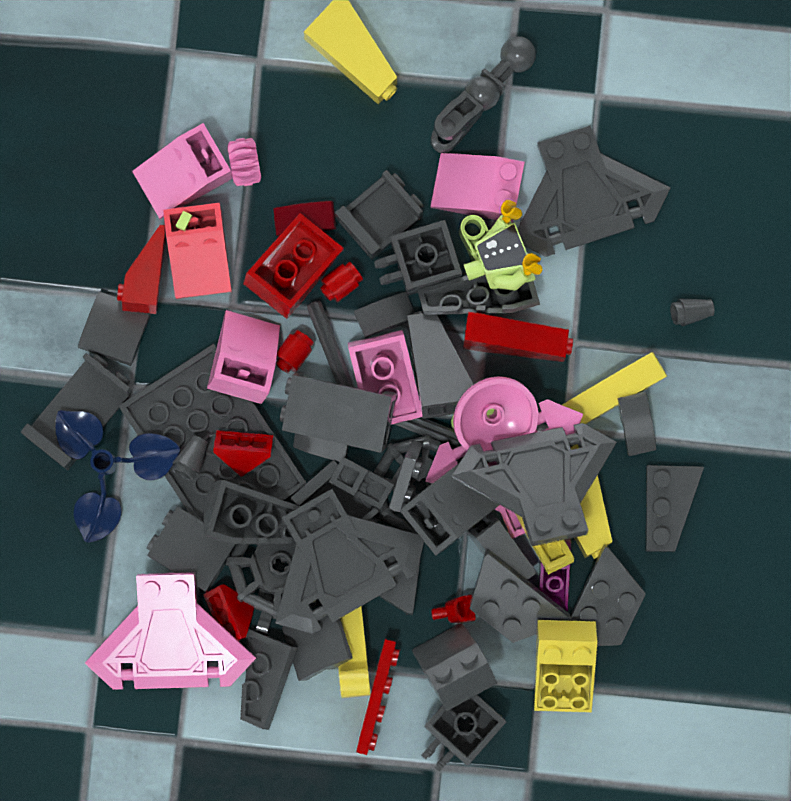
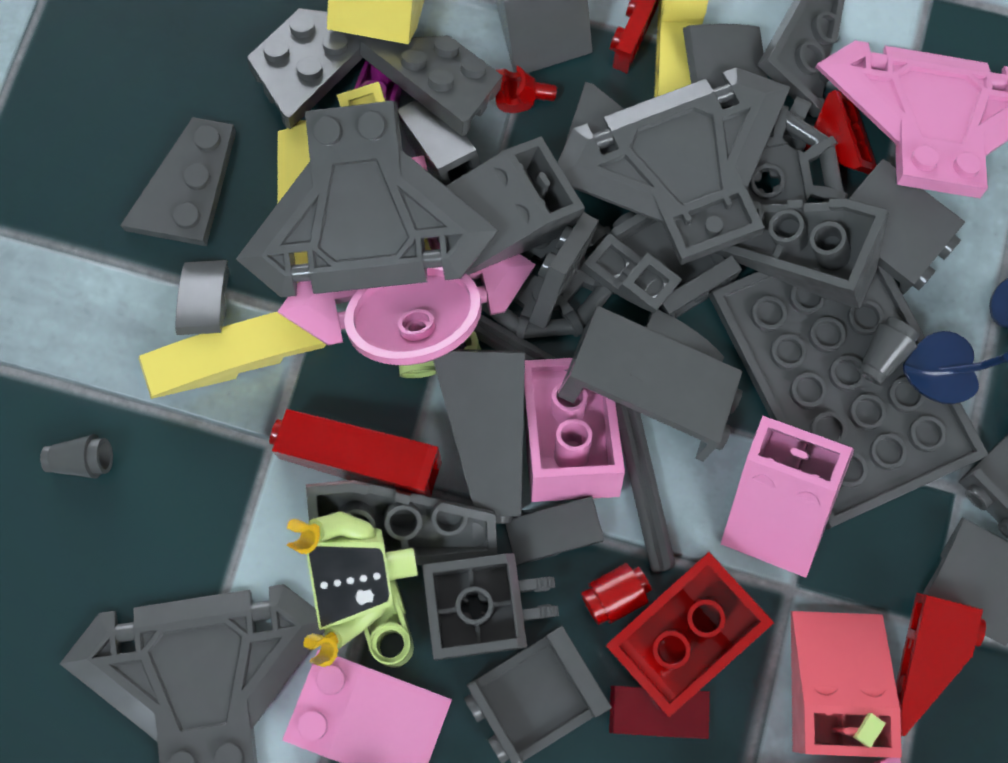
camera: 170 degrees left, 5 degrees down
red slope [213,430,274,477] -> none
red brick [275,330,314,373] -> none

